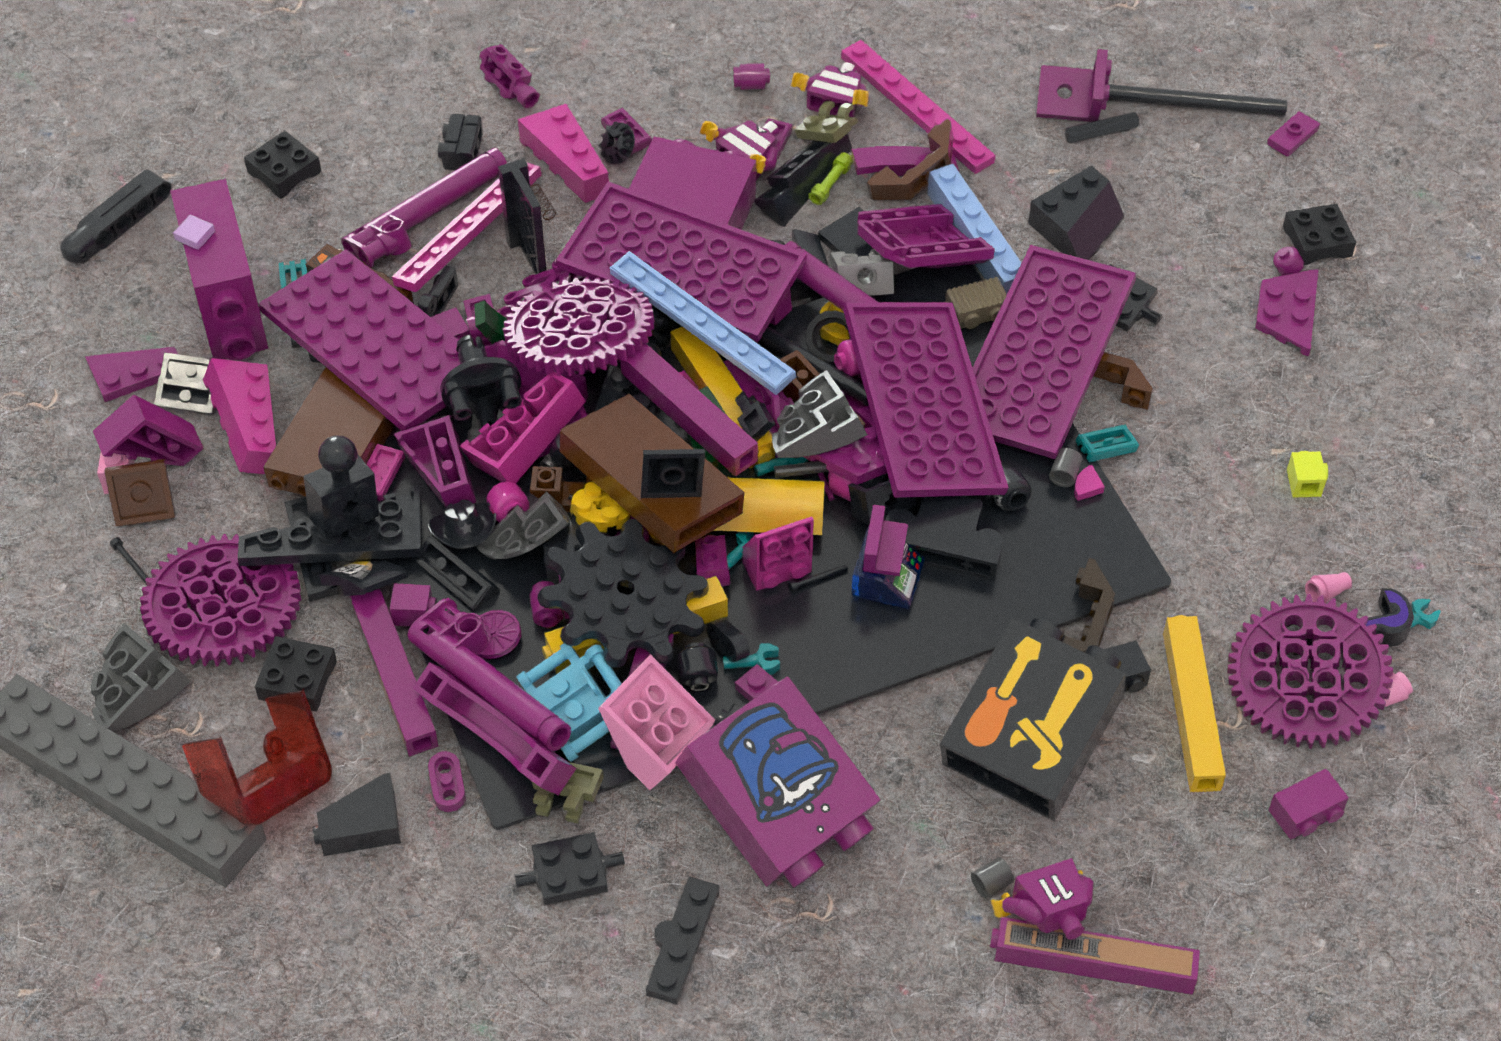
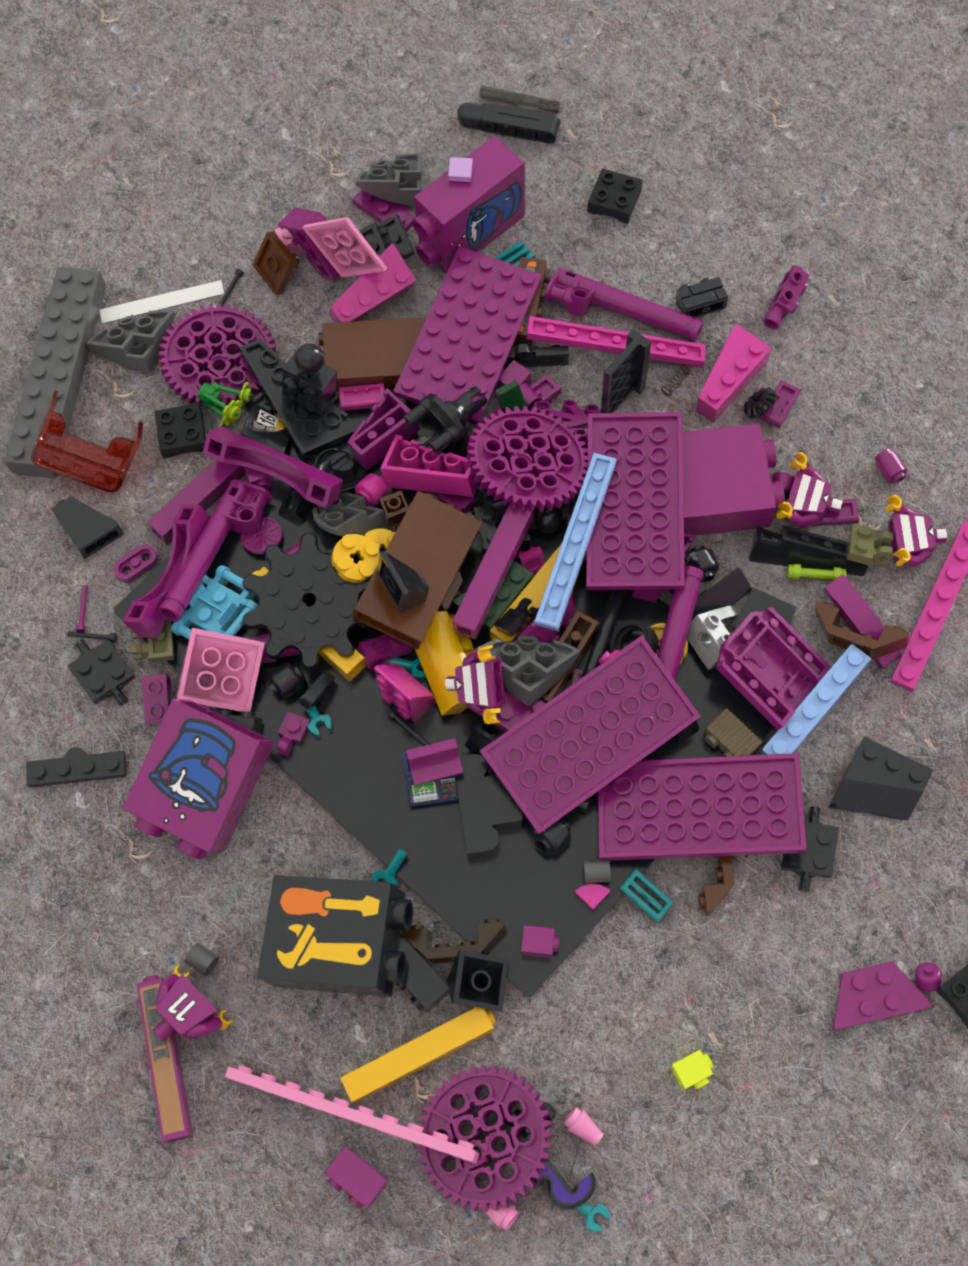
camera: 70 degrees right, 15 degrees up
none -> black piece [67,631,117,643]
none -> magenta piece [75,585,87,633]
none -> white sticker [99,280,224,323]
none -> magenta plate [142,674,171,724]
none -> plant [197,382,252,427]
none -> magenta arch [202,426,343,508]
none -> bright pink plate [225,1065,480,1164]
none -> bright pink slope [303,217,387,277]
none -> yellow plate [331,534,380,583]
none -> dark grey brick [356,153,422,206]
none -> teal bar [372,849,407,887]
none -> torso [445,645,505,724]
none -> black slope [447,950,509,1012]
none -> clear smoke axle [479,85,560,114]
none -> magenta brick [521,925,559,959]

